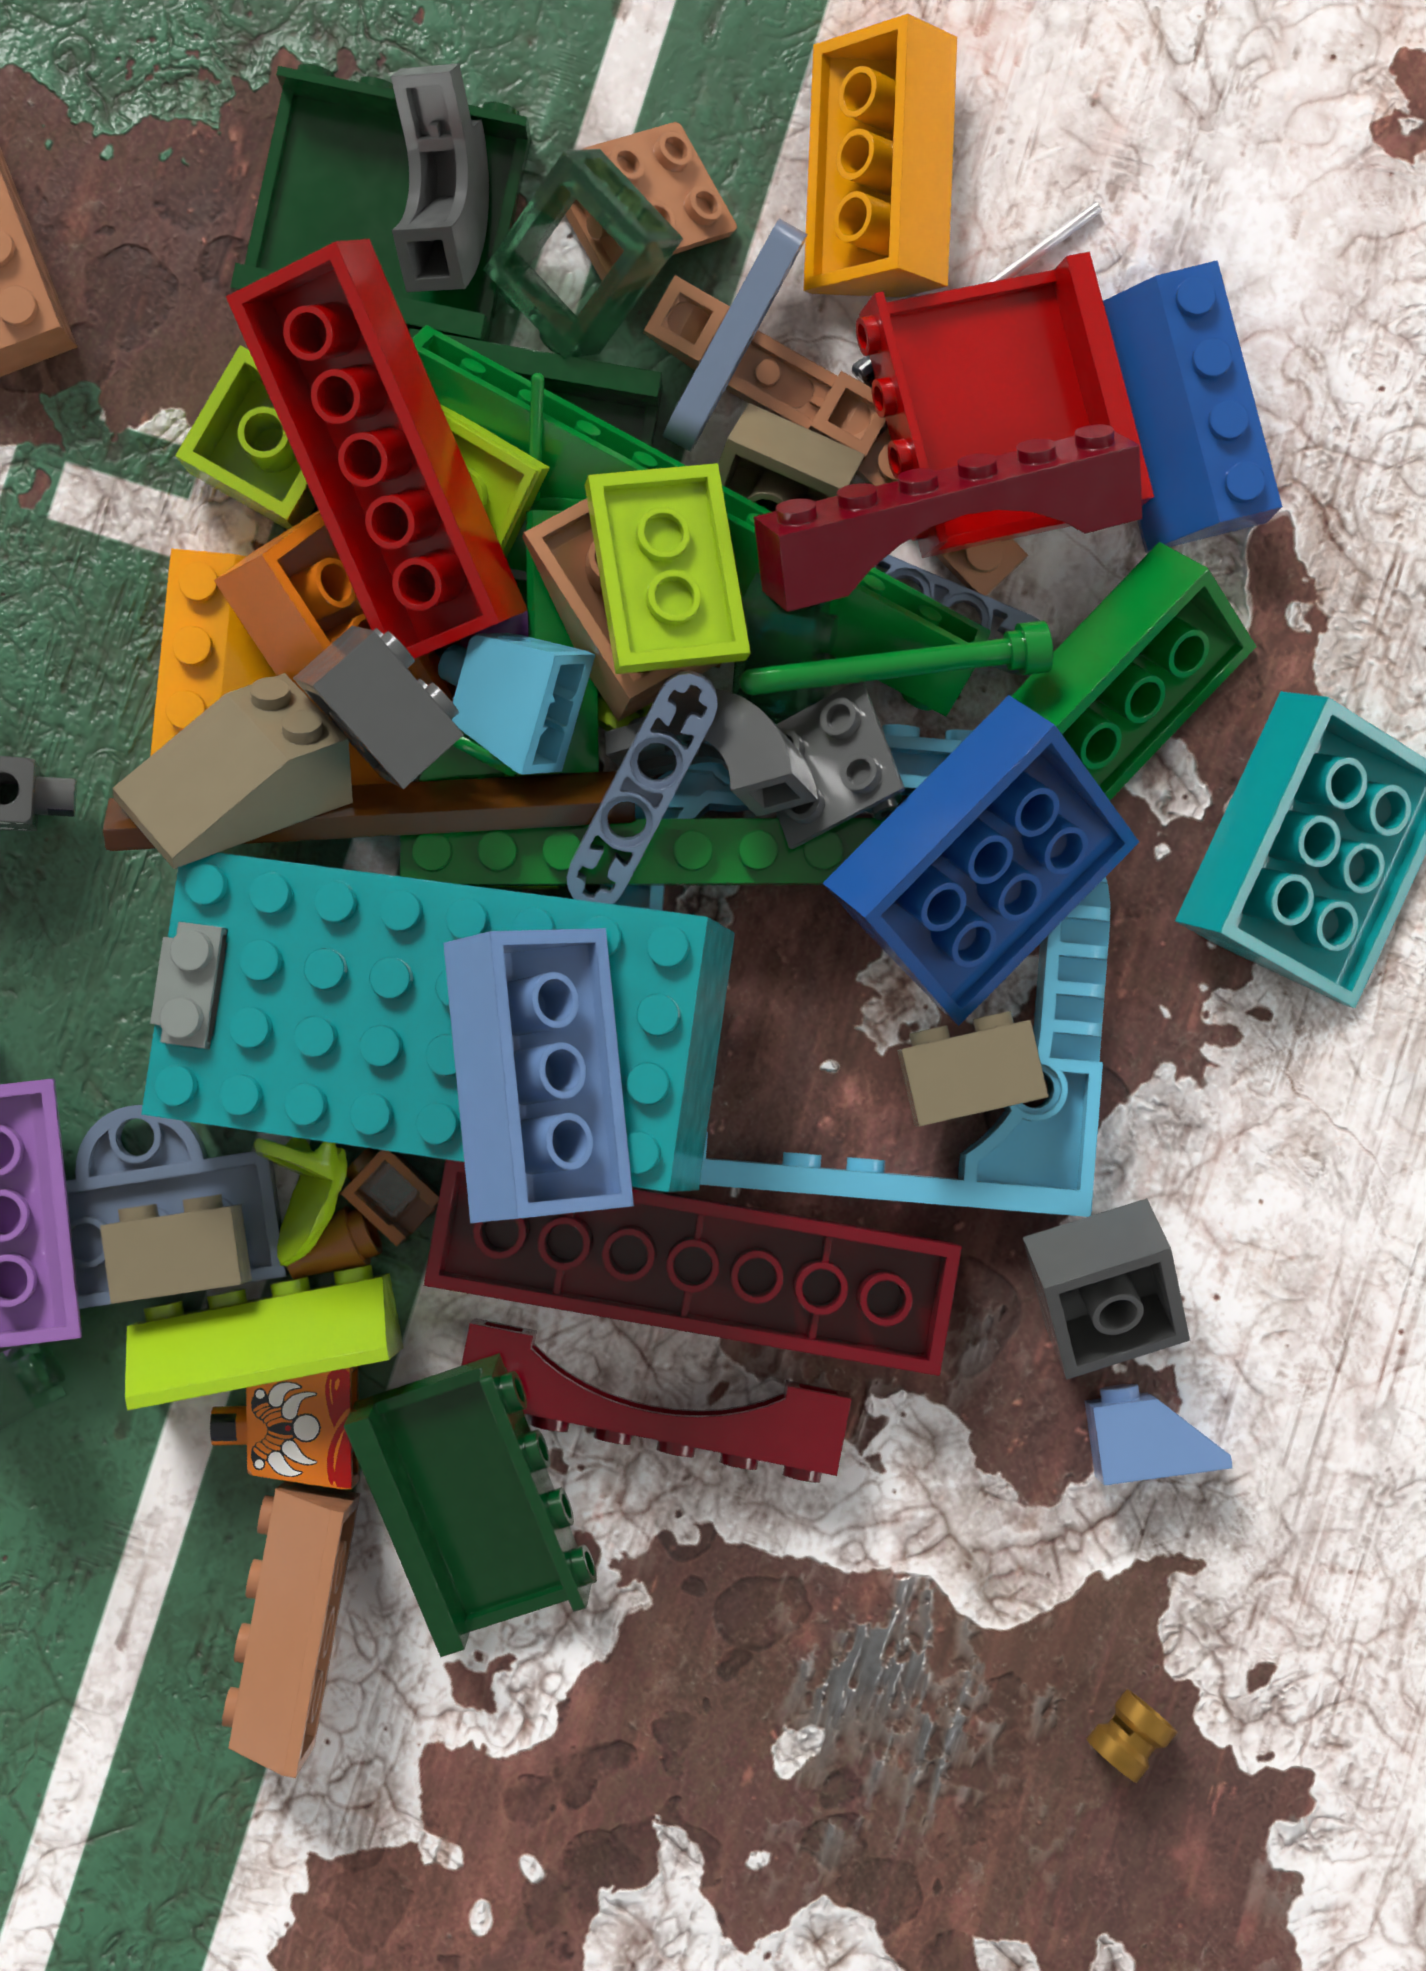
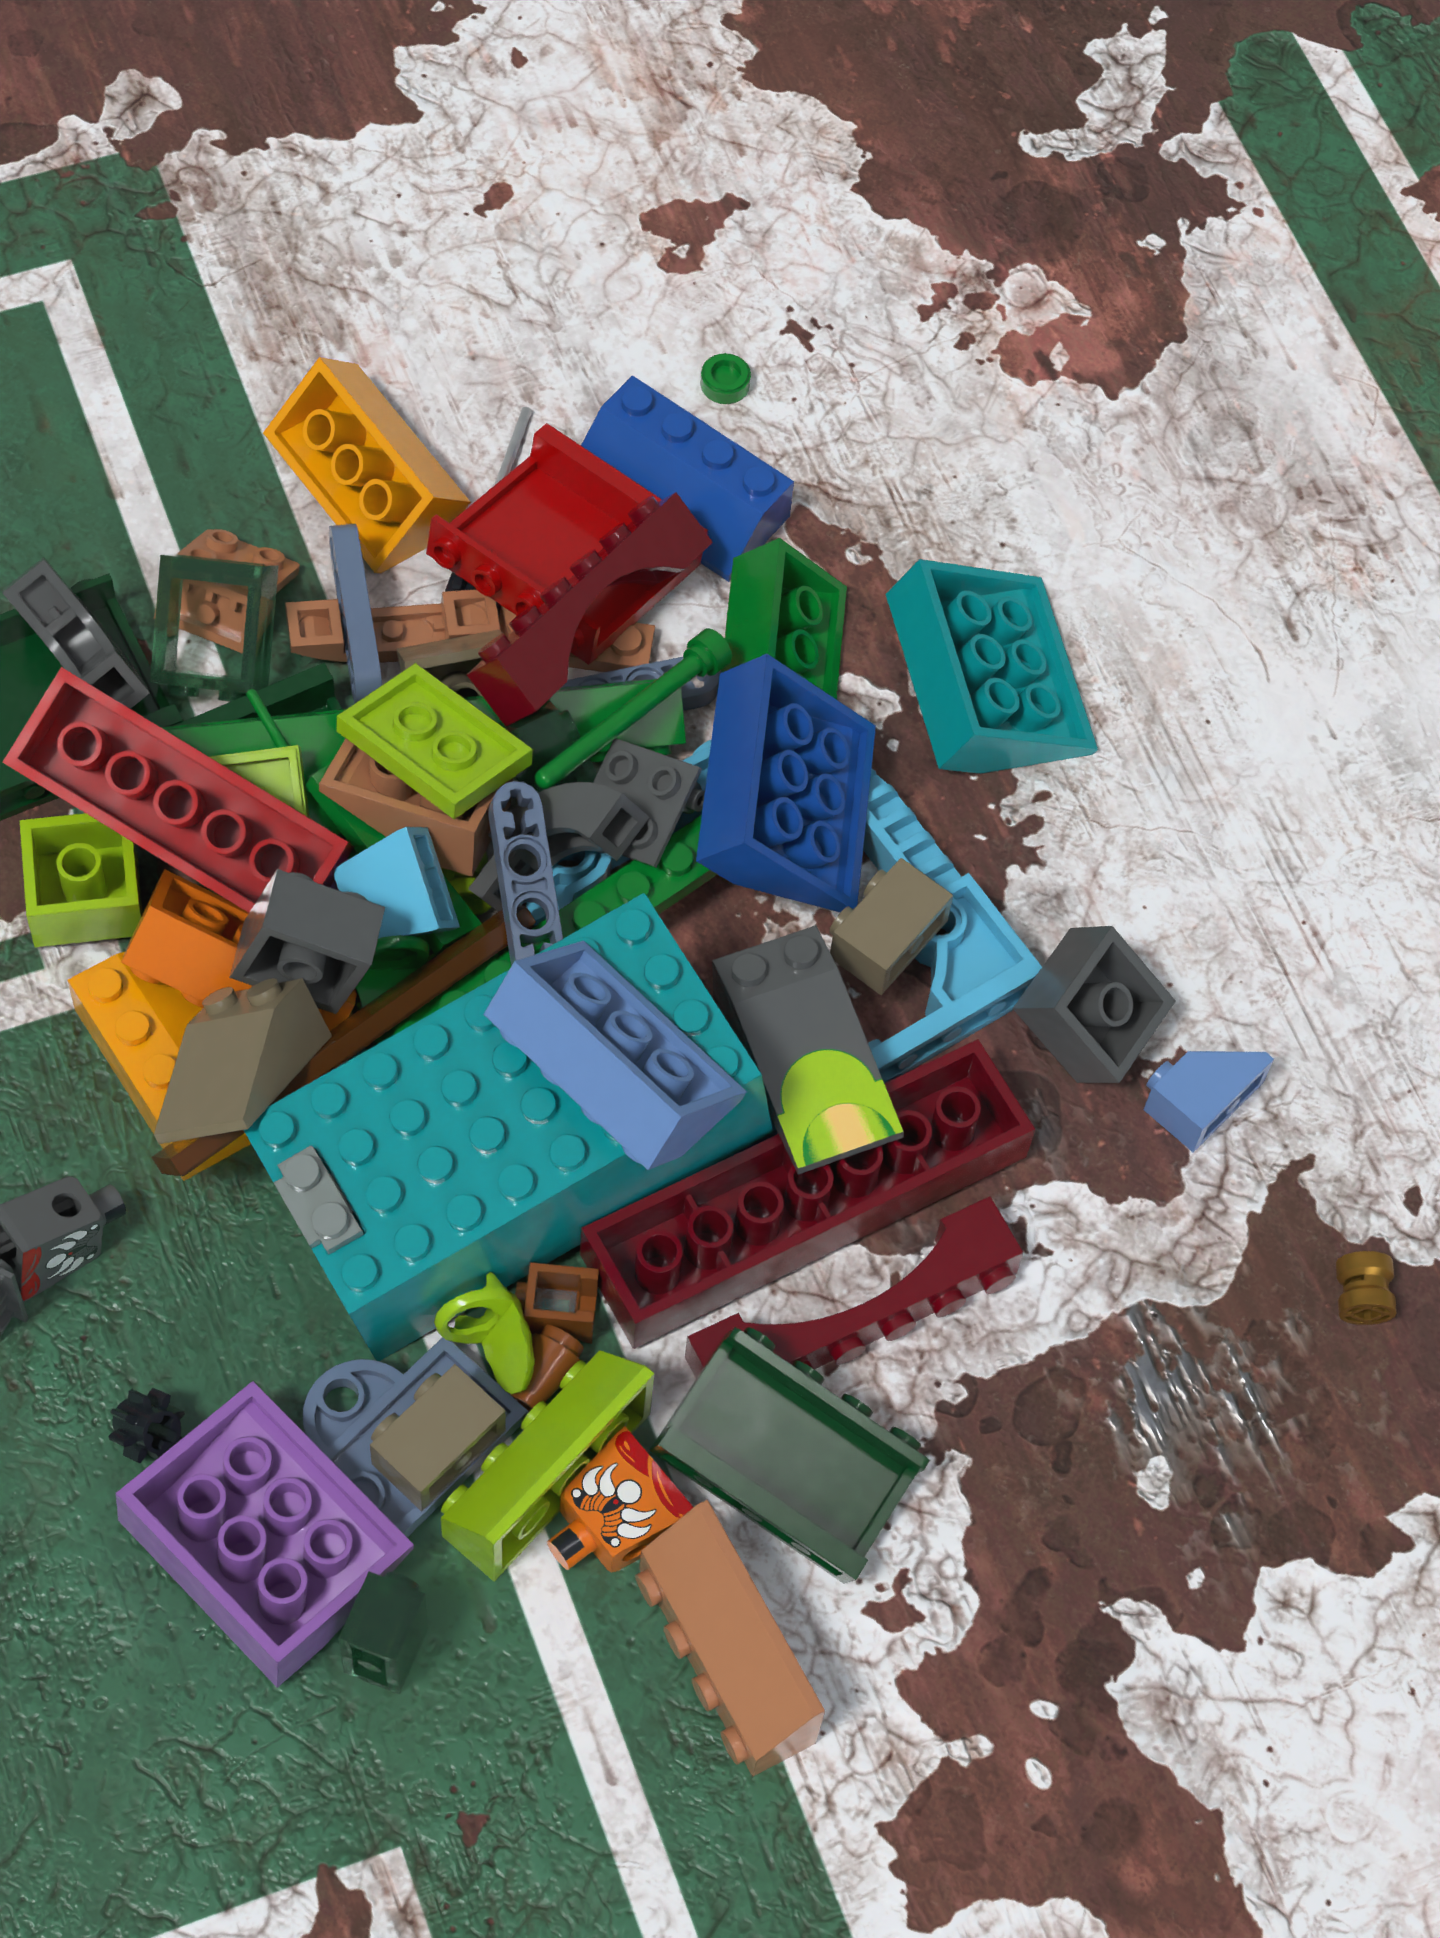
camera: 40 degrees left, 25 degrees down
none -> green tile [700,353,751,404]
none -> dark grey slope [712,925,903,1174]

